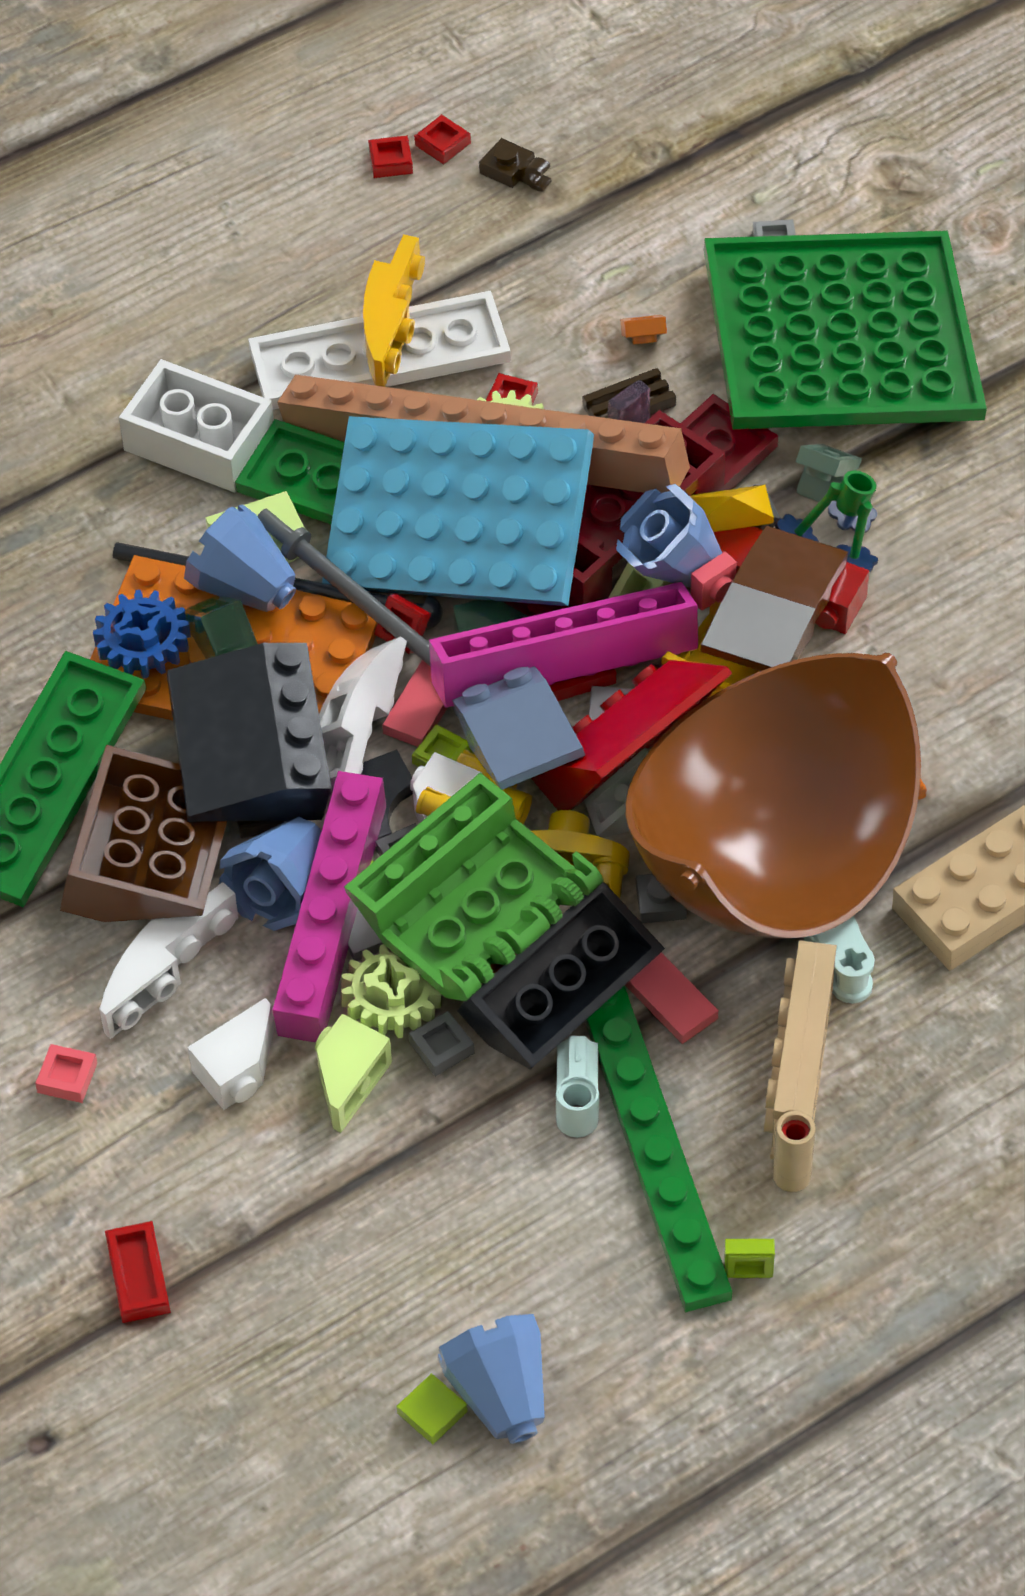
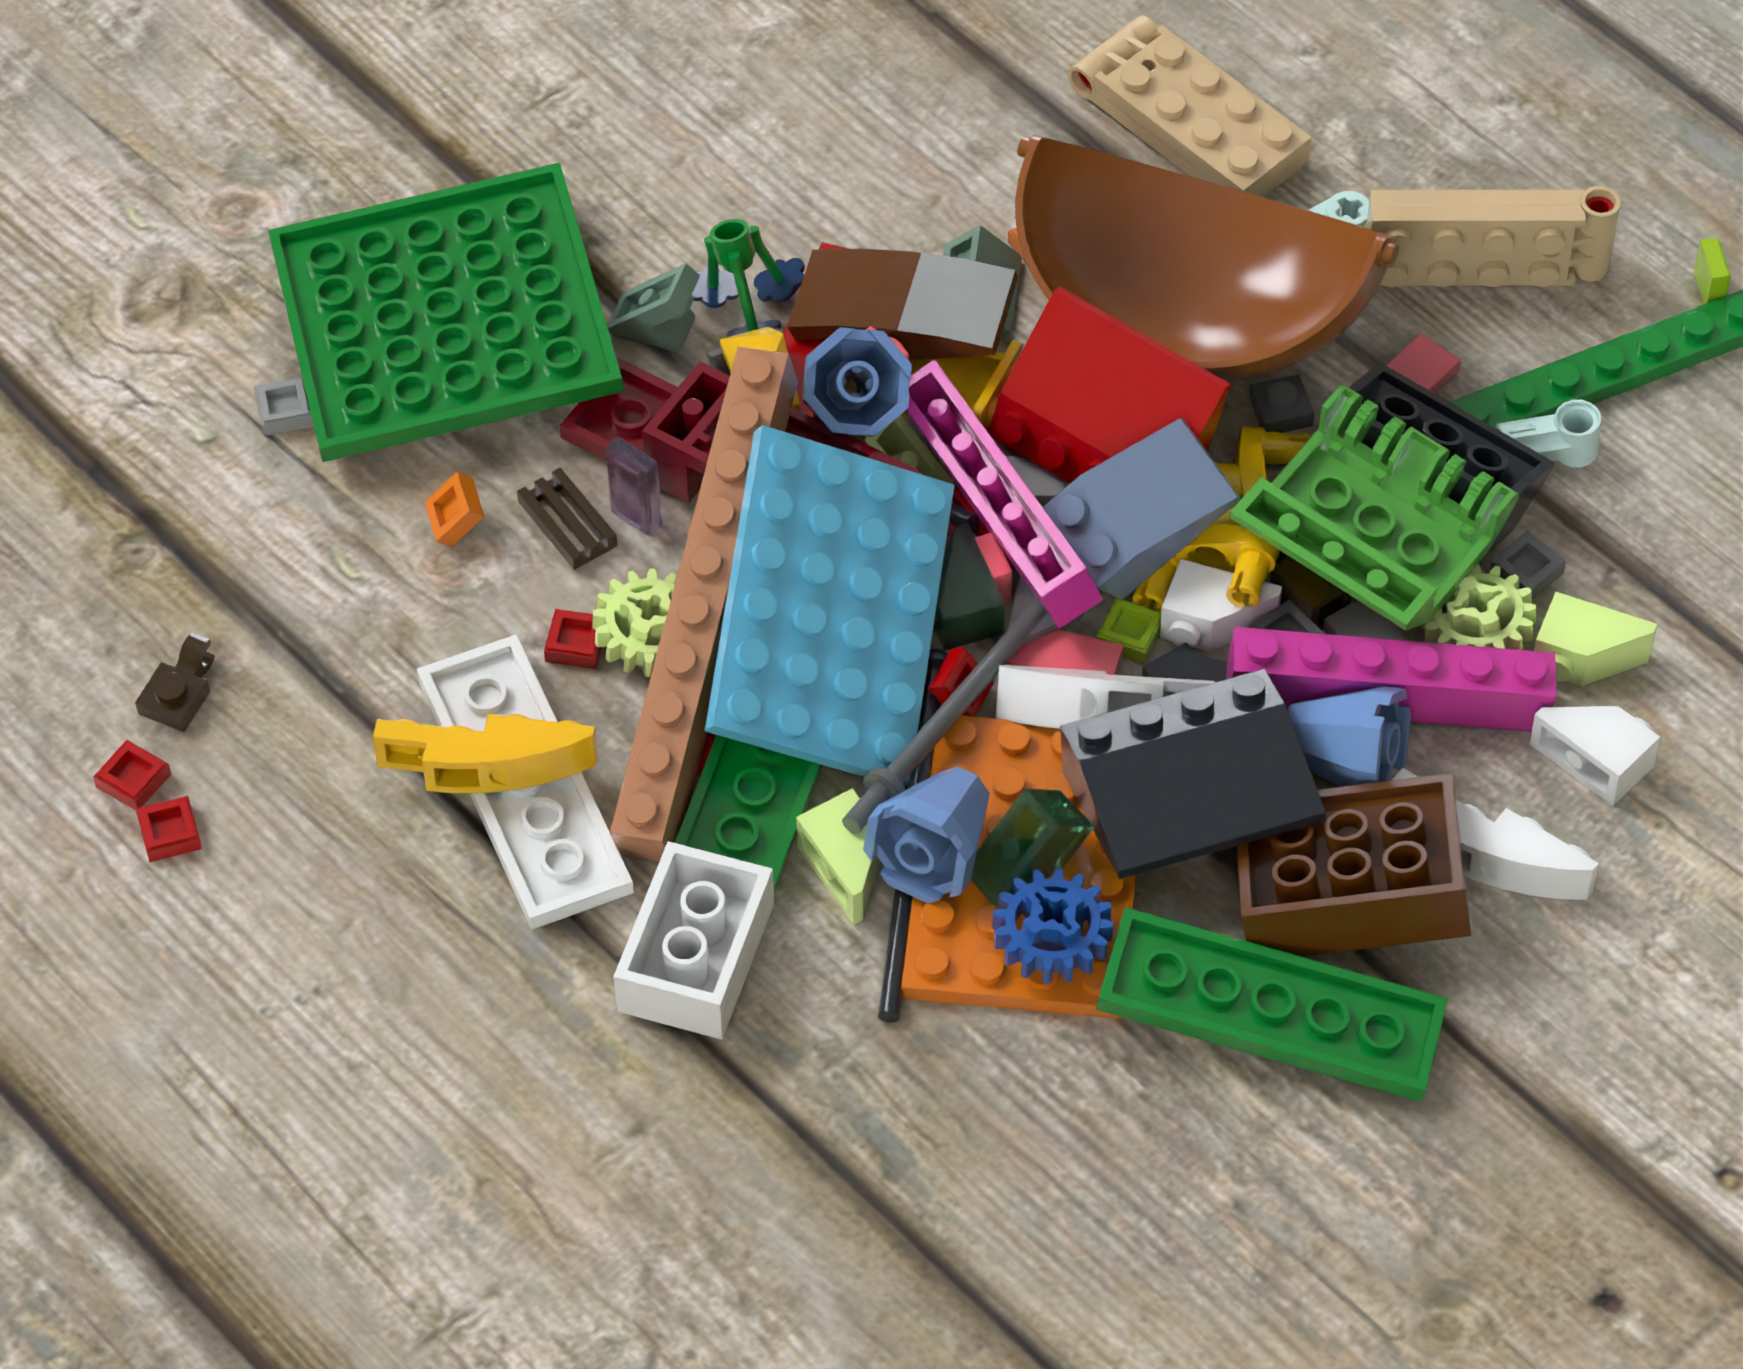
camera: 100 degrees left, 0 degrees up
coral plate [35,1044,97,1103] -> none

